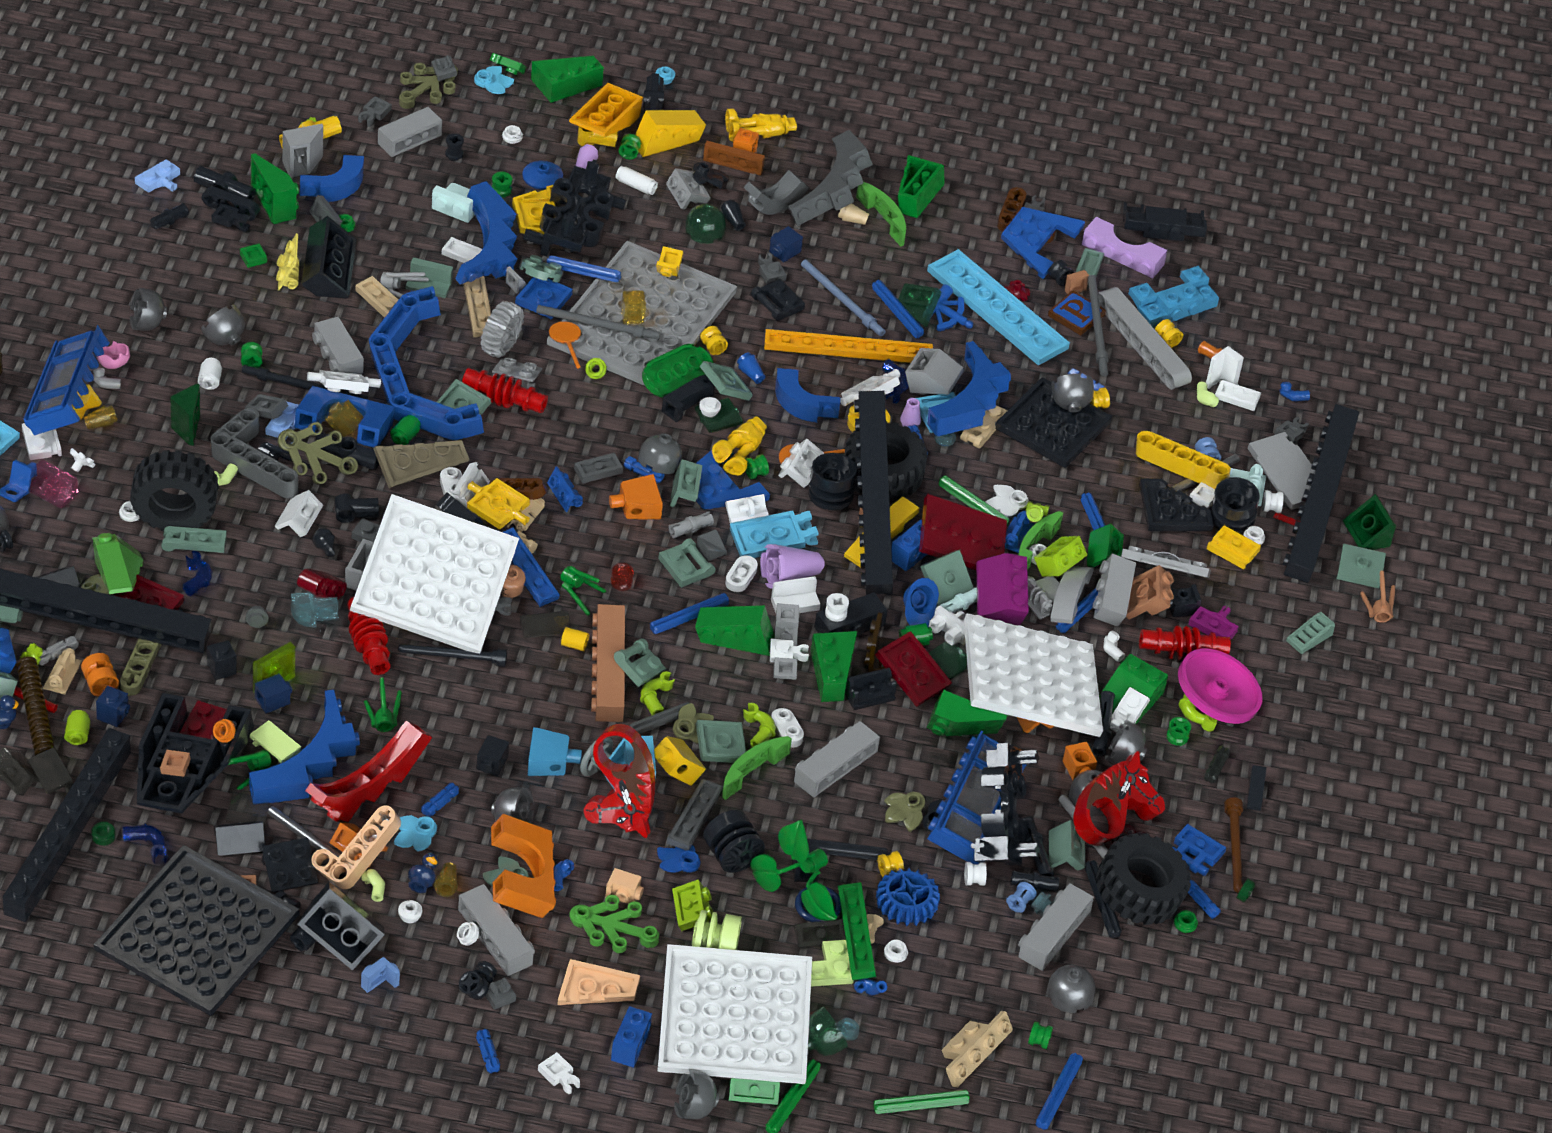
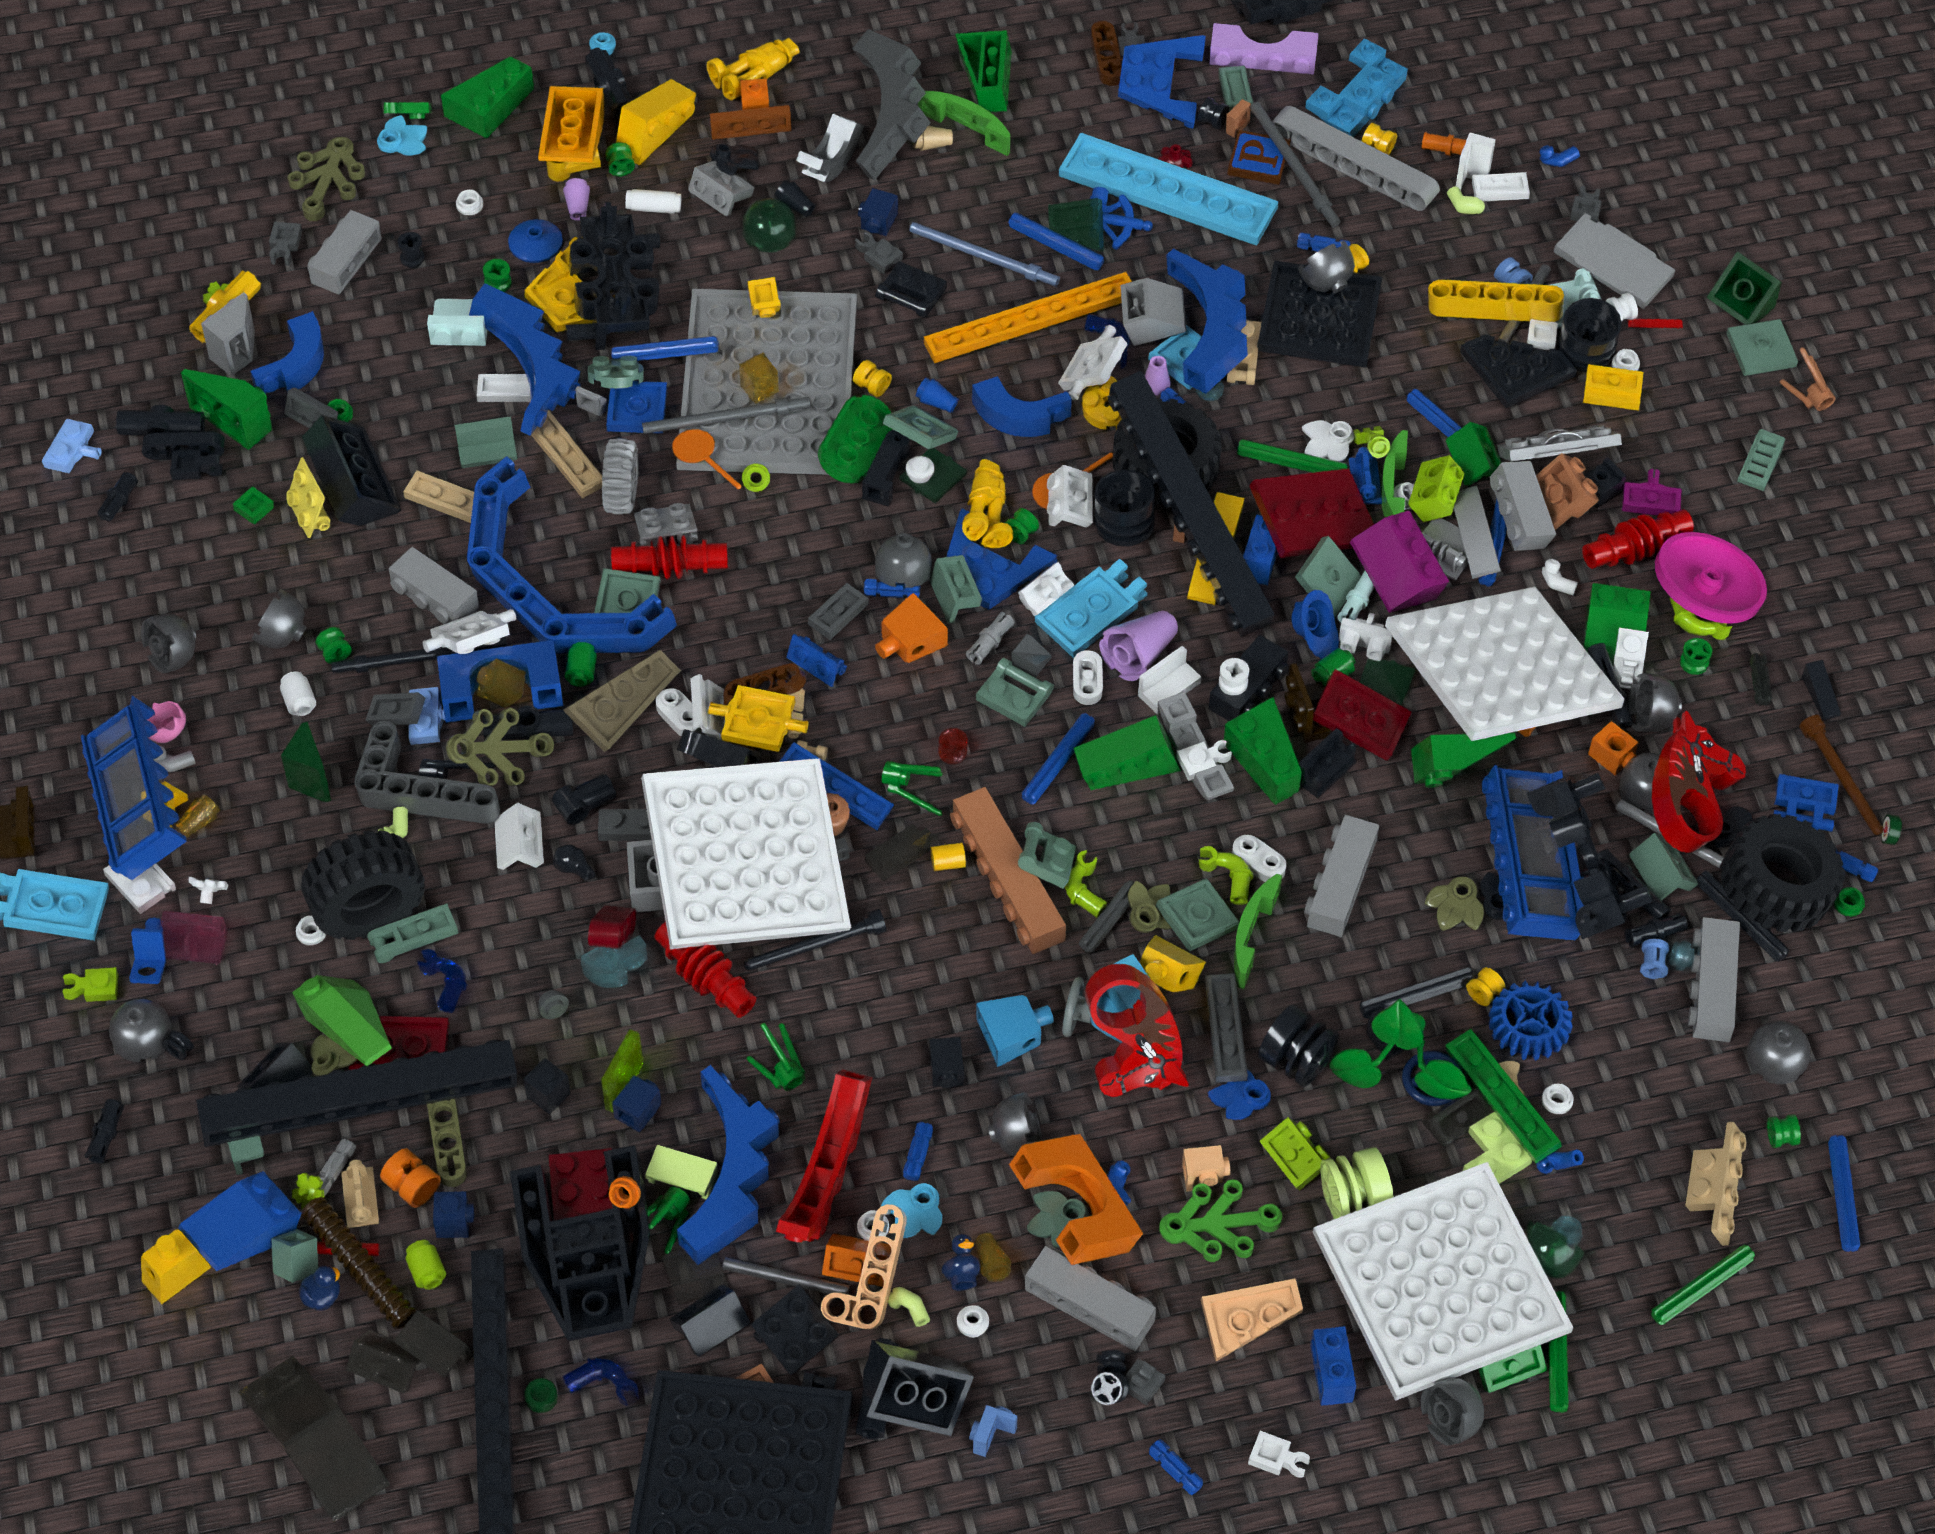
camera: 20 degrees left, 10 degrees up
nougat tile [160,750,191,777] -> none
light grey plant [380,272,429,298] -> none
dark grey tile [431,55,457,81] -> none
white plate [457,922,479,946] -> none
white wheel [964,862,987,886] -> none
black brick [1282,404,1360,583] -> none

